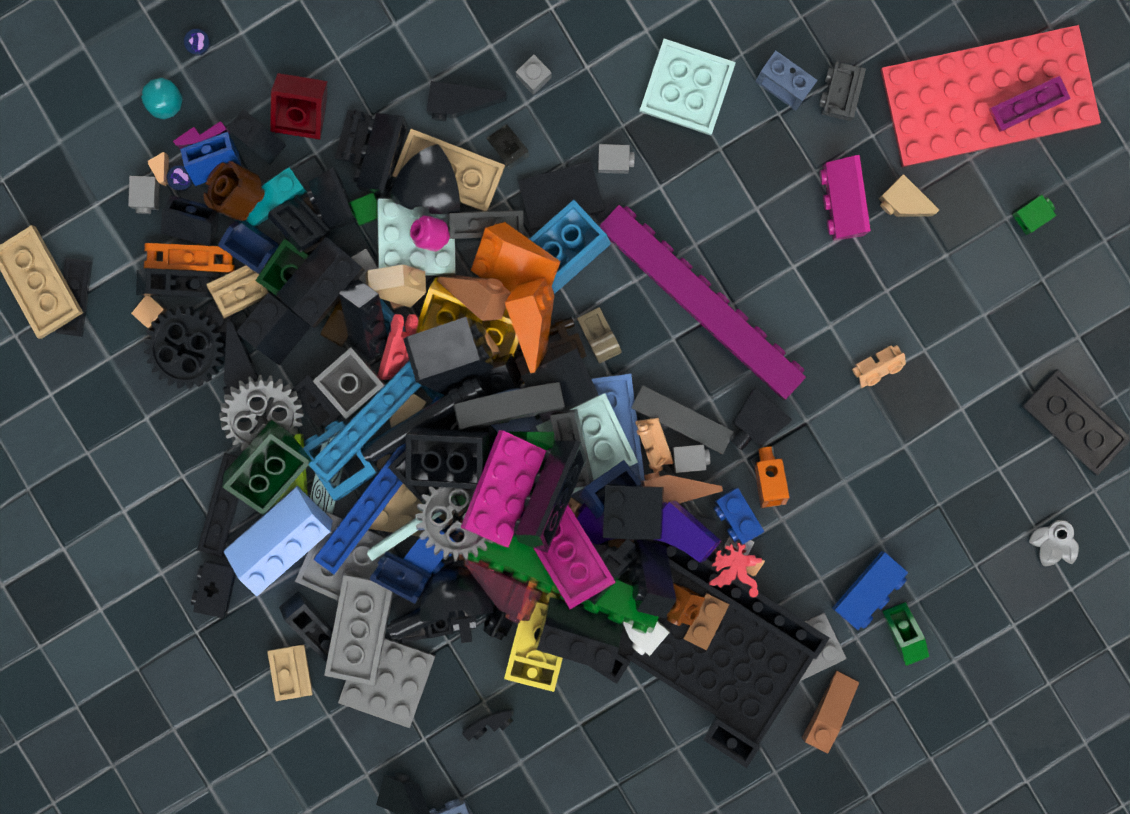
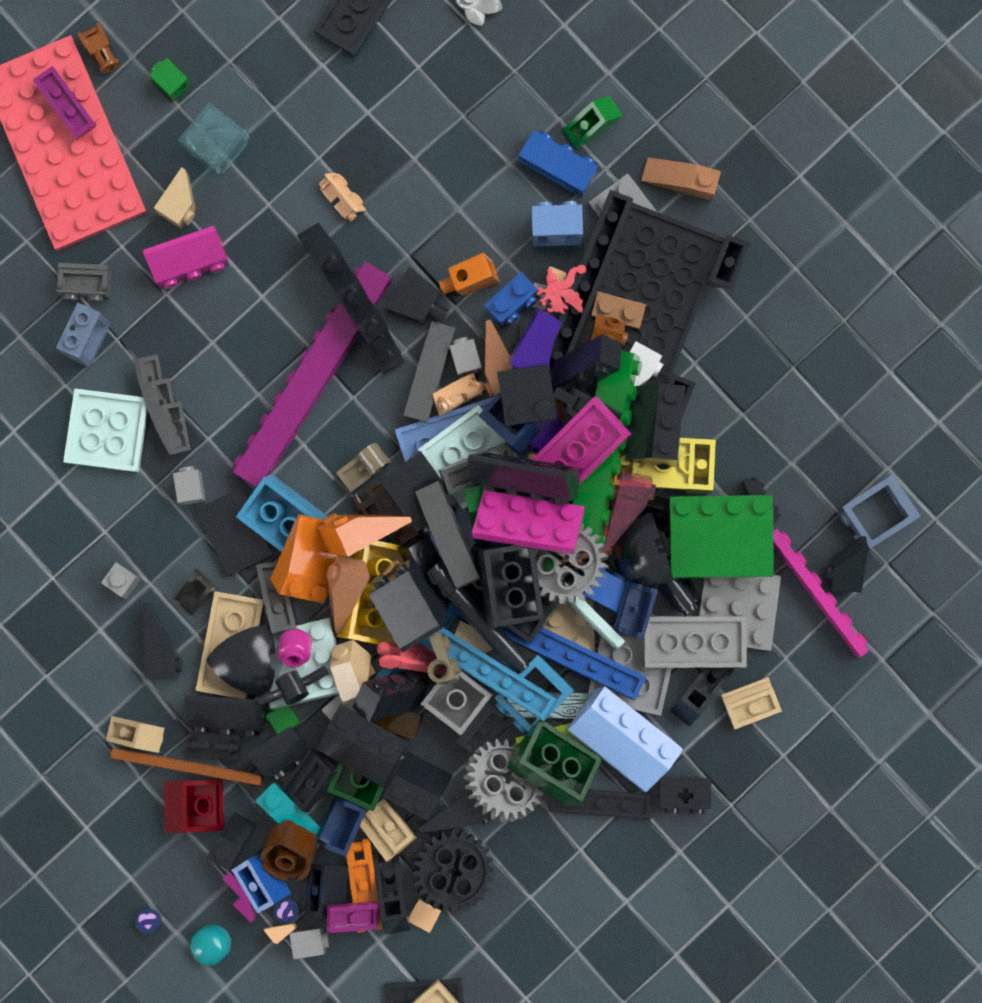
camera: 90 degrees left, 5 degrees down
none -> dark orange connector [77,22,120,74]
none -> tan slope [106,716,164,753]
none -> dark orange tile [110,748,264,785]
none -> dark grey slope [133,354,191,455]
none -> clear light blue brick [178,102,251,177]
none -> black piece [255,665,329,707]
none -> black arch [297,223,405,374]
none -> magenta plate [326,901,379,933]
none -> dark tan plate [428,631,461,685]
none -> medium blue brick [532,201,583,247]
none -> green slope [669,495,774,579]
none -> dark pink plate [773,529,869,658]

